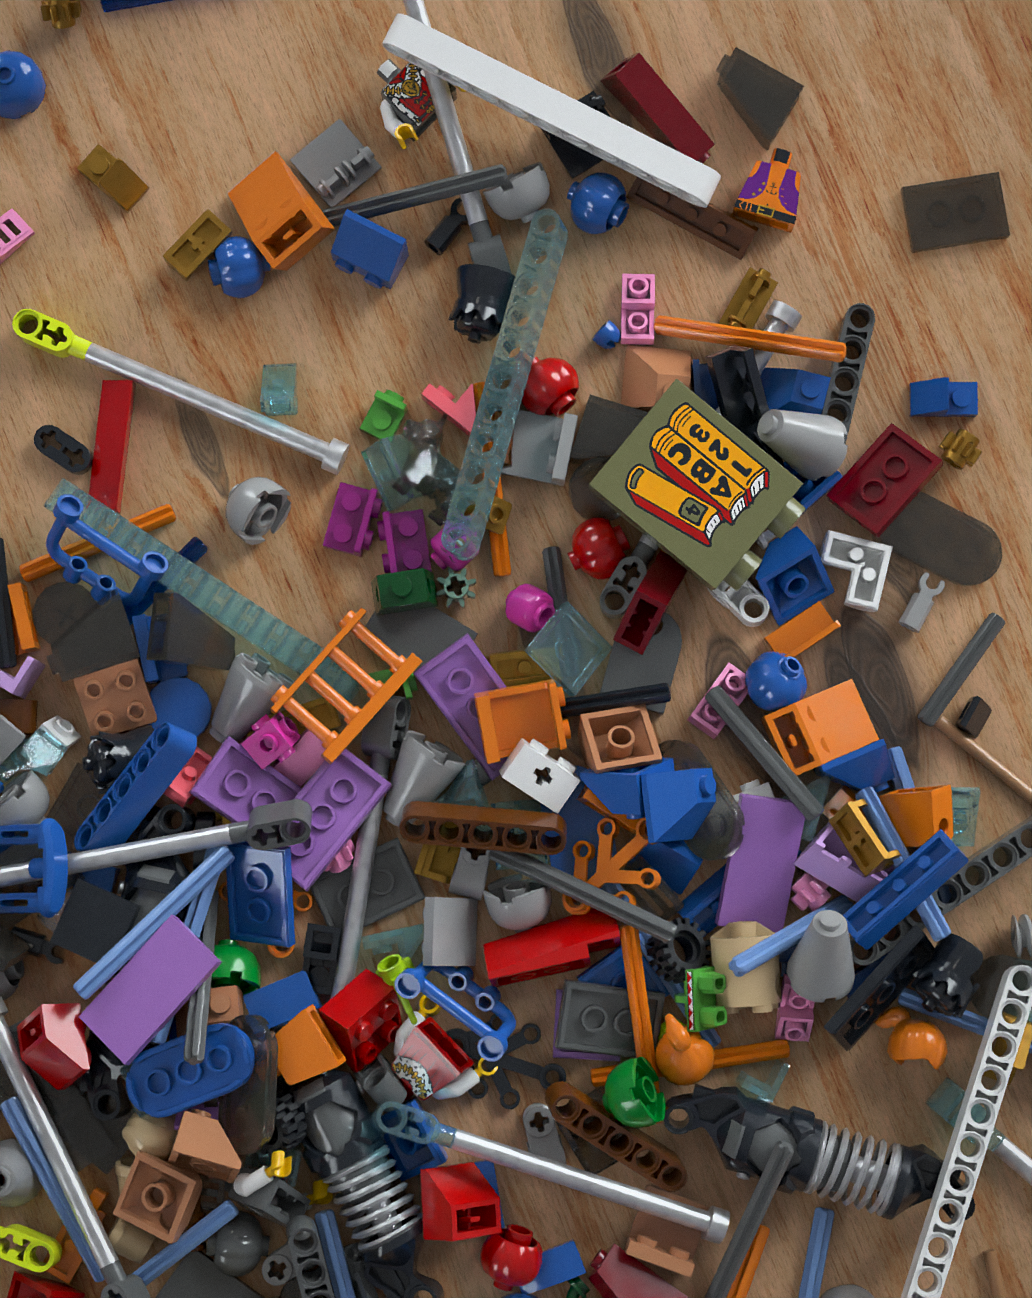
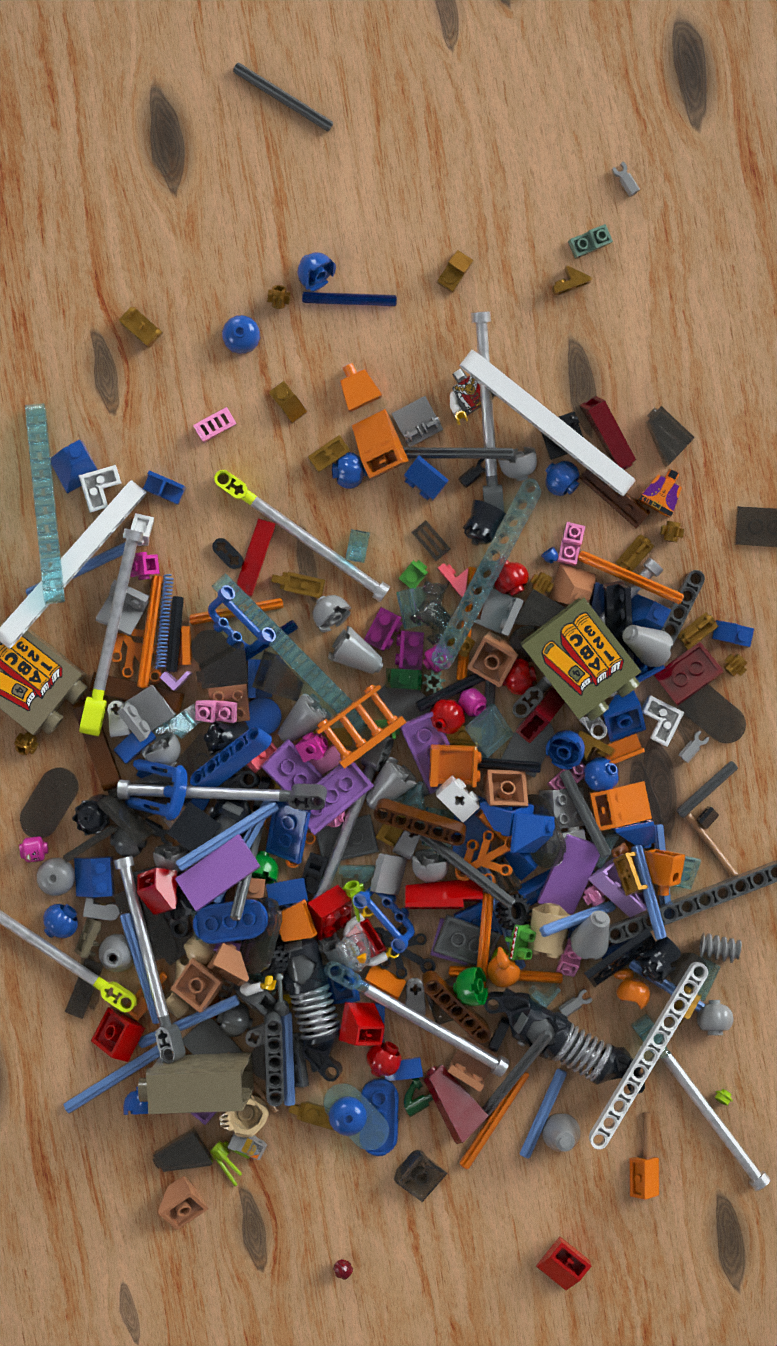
camera: 15 degrees right, 5 degrees up
blue slope [843,829,969,950] -> none
none -> light grey cylinder [153,842,191,876]
none -> bright pink slope [195,700,237,723]
none -> pearl gold hinge [271,572,325,598]
none -> hinge [274,974,290,1016]
none -> light grey cone [328,626,384,674]
none -> clear piece [335,932,371,971]
none -> orange torso [340,363,382,413]
none -> orange panel [359,965,406,1000]
none -> clear smoke tile [411,520,451,561]
none -> black axle [416,673,486,712]
none -> red plant [430,699,465,734]
none -> nougat slope [467,631,518,688]
none -> black beam [487,1016,510,1053]
none -> pearl gold gear [530,571,554,595]
none -> light grey bracket [539,788,585,829]
none -> blue cylinder [546,730,585,770]
none -> light grey bar [558,989,592,1017]
none -> pearl gold slope [578,730,616,761]
none -> pearl gold gear [660,521,685,543]
none -> pearl gold hinge [677,612,718,650]

